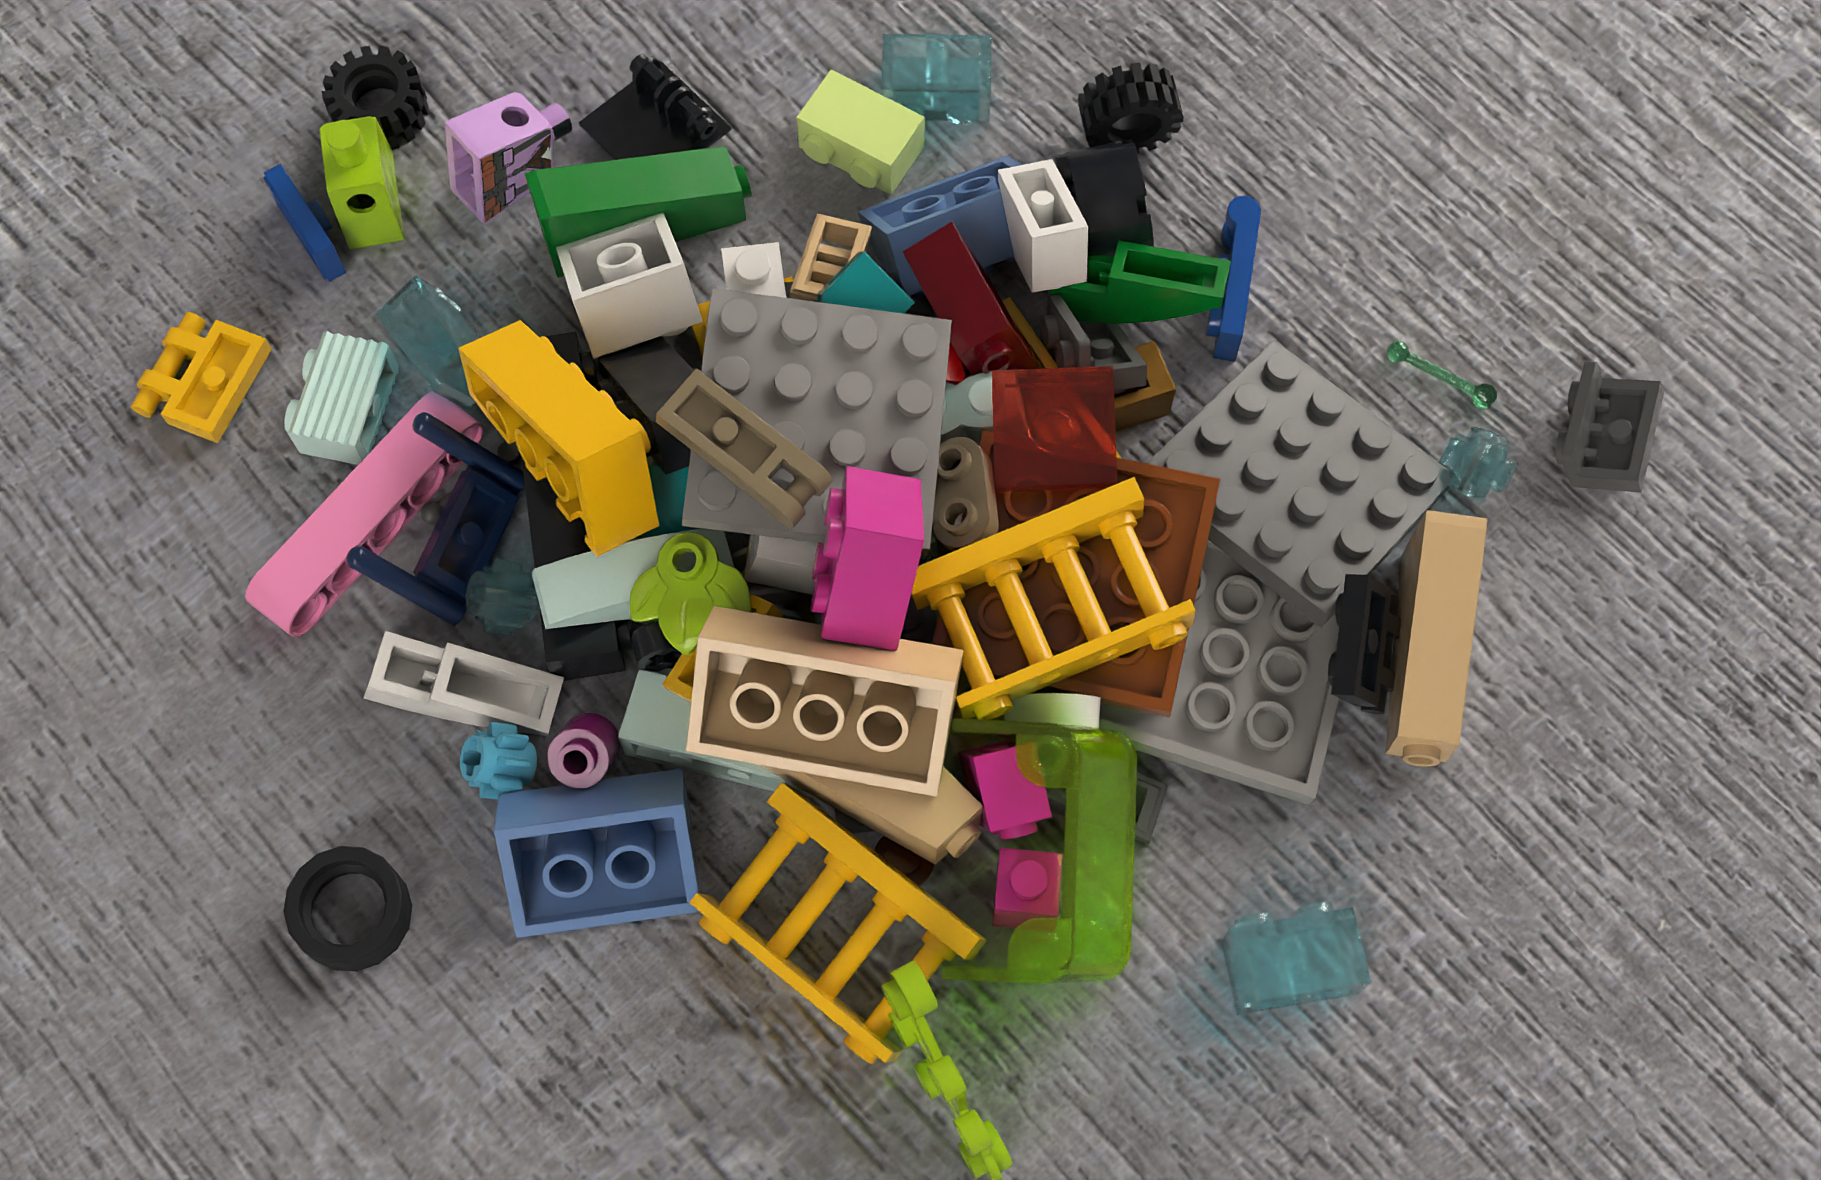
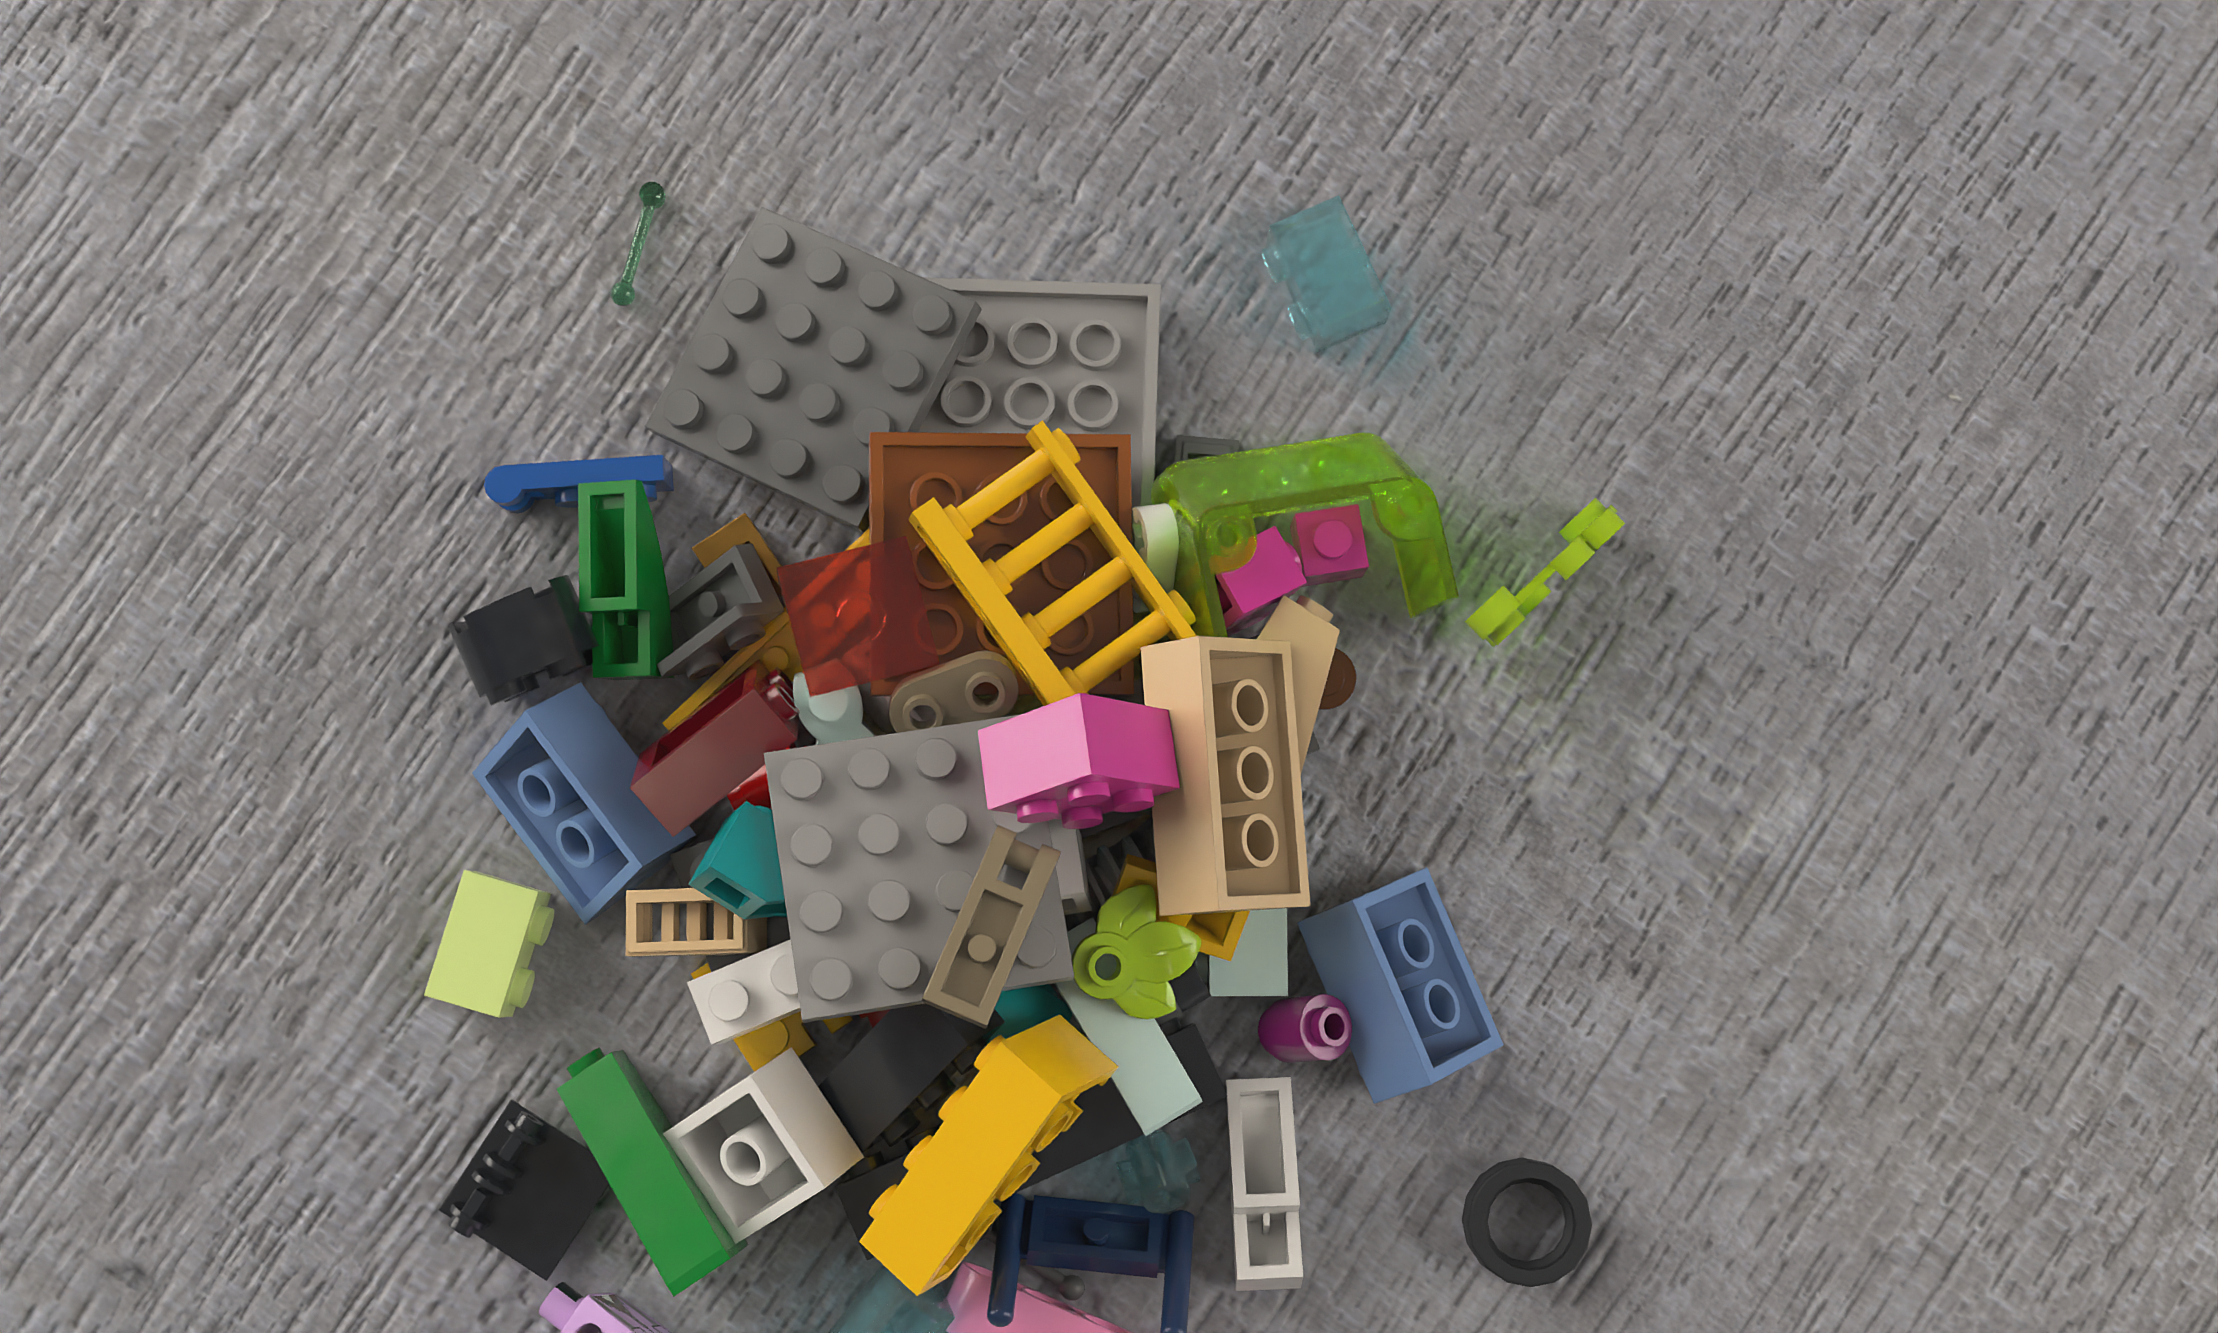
camera: 105 degrees left, 15 degrees up
medium azure gear [460,722,537,799] -> none
yellow fence [689,782,987,1064] -> none
clear light blue brick [881,34,991,124] -> none
white slope [998,159,1088,293] -> none
black tyre [1078,63,1183,154] -> none
black plate [1328,574,1402,714] -> none
tan slope [1385,510,1487,767] -> none
clear light blue gear [1439,427,1518,499] -> none
dark grey bracket [1556,361,1664,493] -> none

